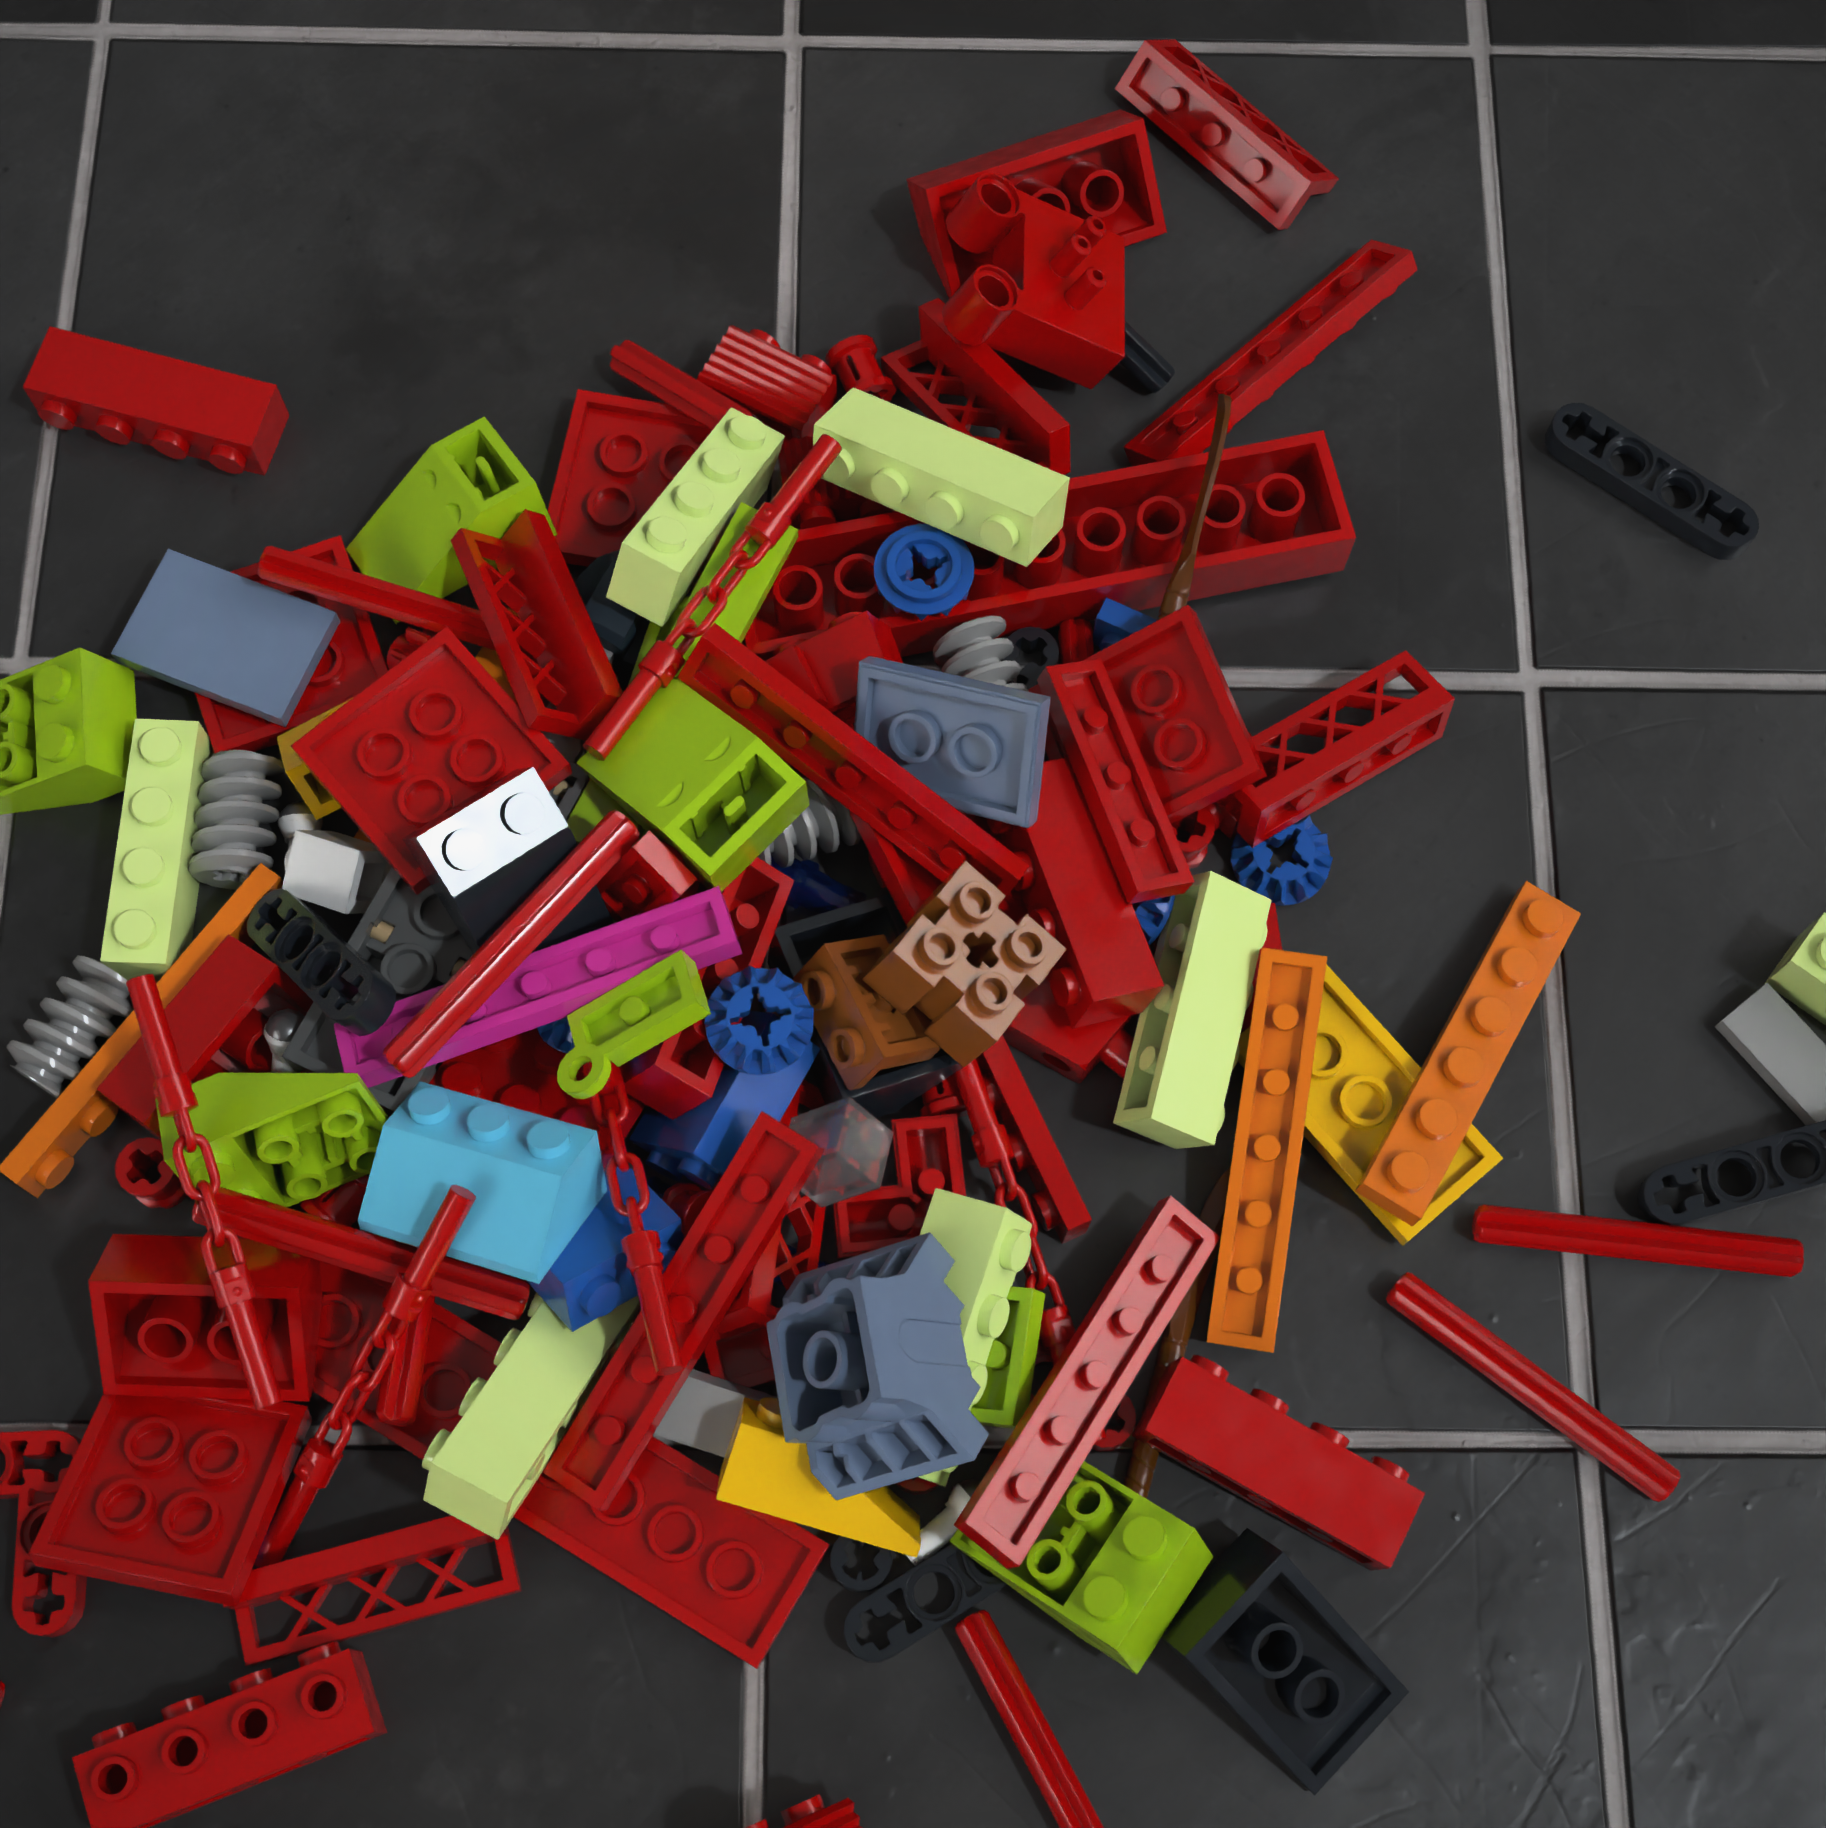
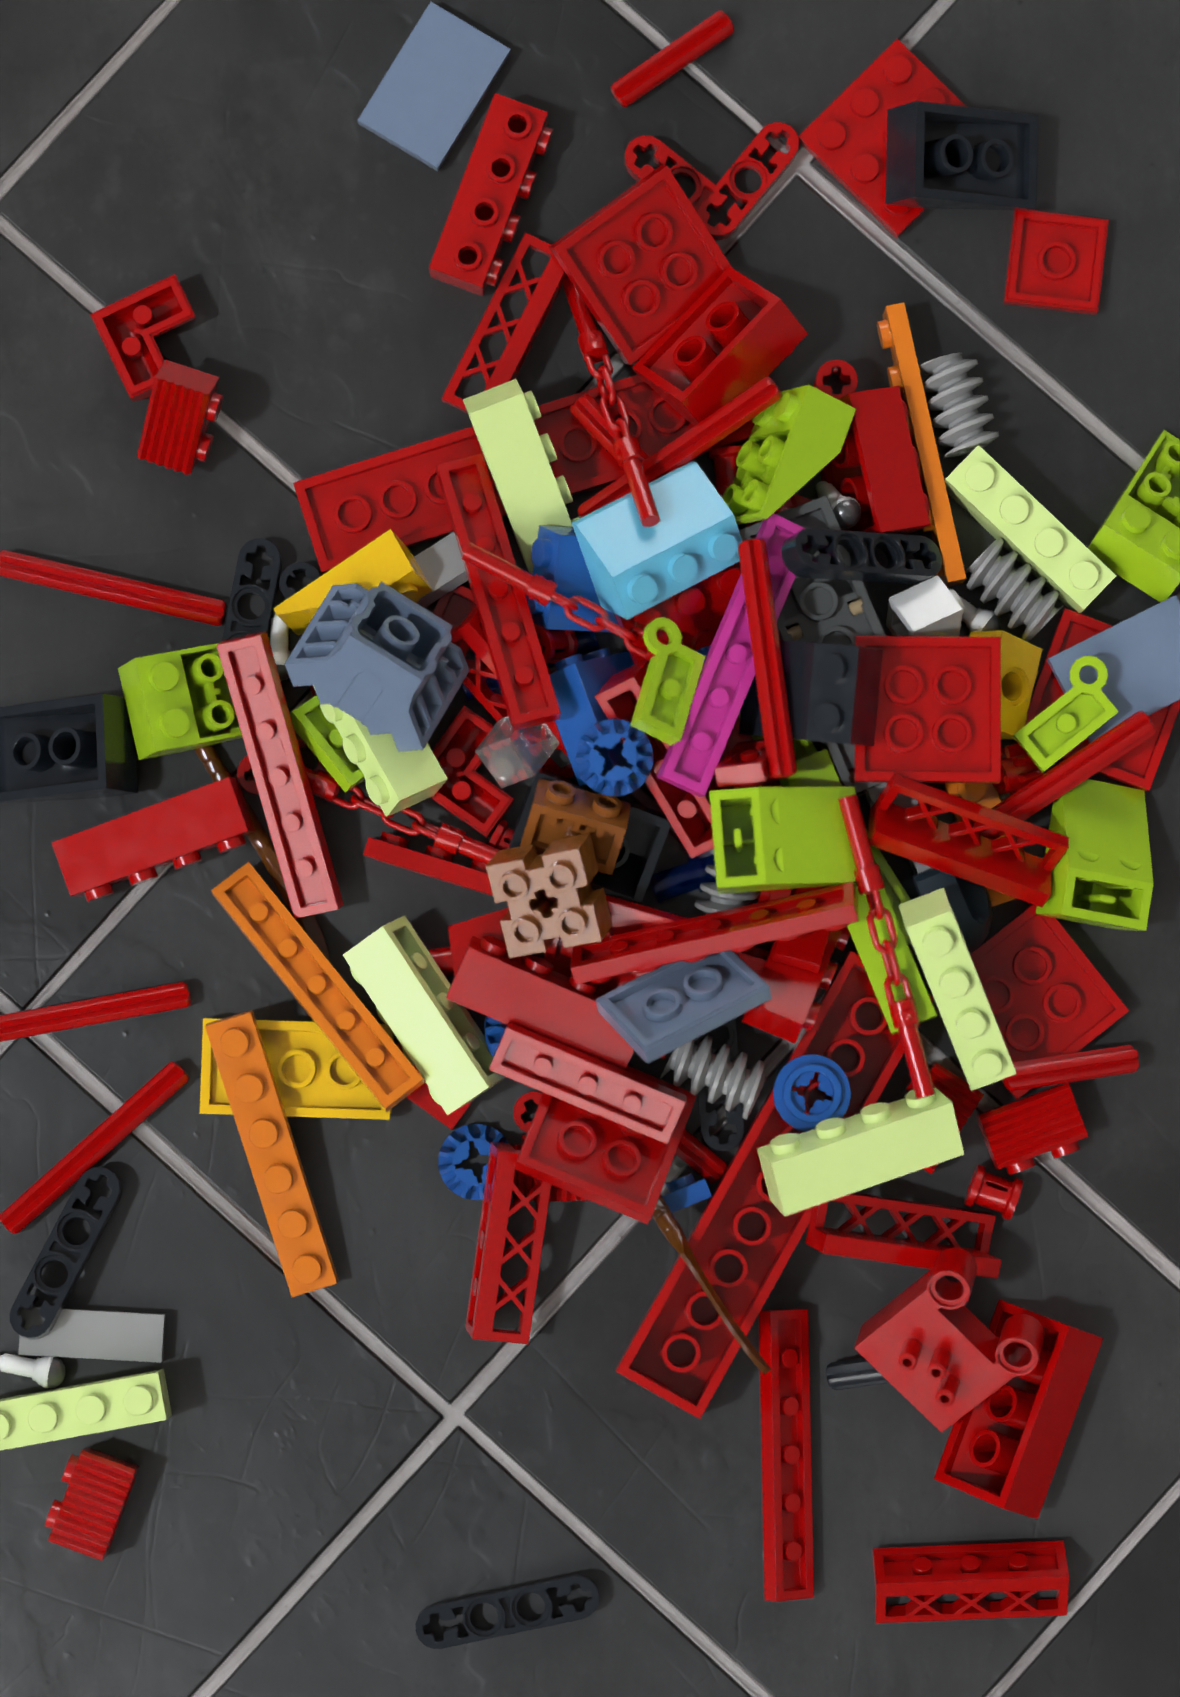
camera: 135 degrees right, 15 degrees up
red piece [126,974,282,1410] -> none
none -> lime hinge [1013,656,1119,773]

